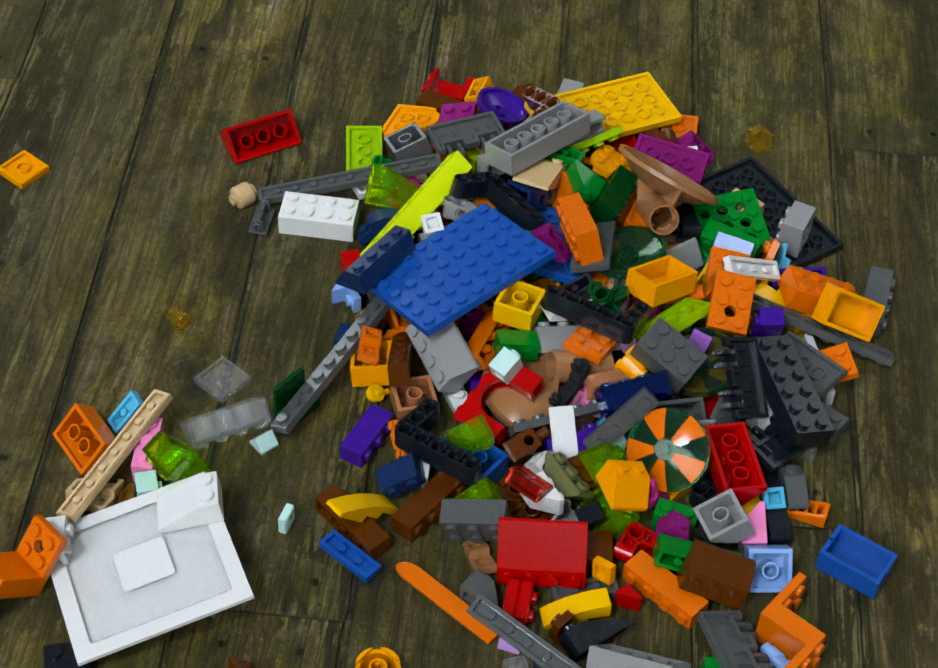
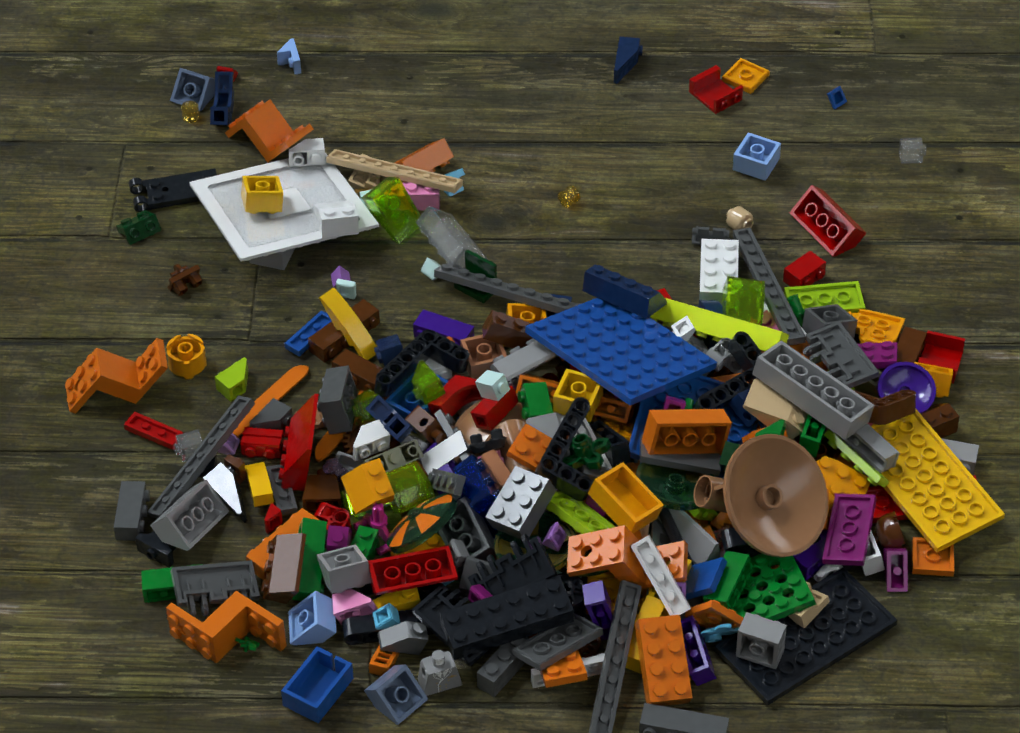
camera: 90 degrees right, 0 degrees up
clear tile [193,356,251,403] -> none
orange slope [357,325,382,366] -> none
clear red slope [504,464,554,503] -> none
light orange plate [592,556,616,586] -> none
clear yellow panel [745,124,774,155] -> none
light orange piece [811,282,886,342] -> none
none -> lime slope [215,357,248,402]
none -> yellow brick [241,176,283,214]
none -> medium lavender slope [331,265,351,289]
none -> sand blue slope [364,664,428,725]
none -> dark blue arch [365,395,414,443]
none -> light grey torso [418,650,462,696]
none -> magenta slope [468,584,493,602]
none -> red panel [689,65,743,114]
none -> light blue brick [733,132,781,181]
none -> red brick [783,251,826,287]
none -> blue slope [827,86,847,109]
none -> clear brick [899,138,926,164]

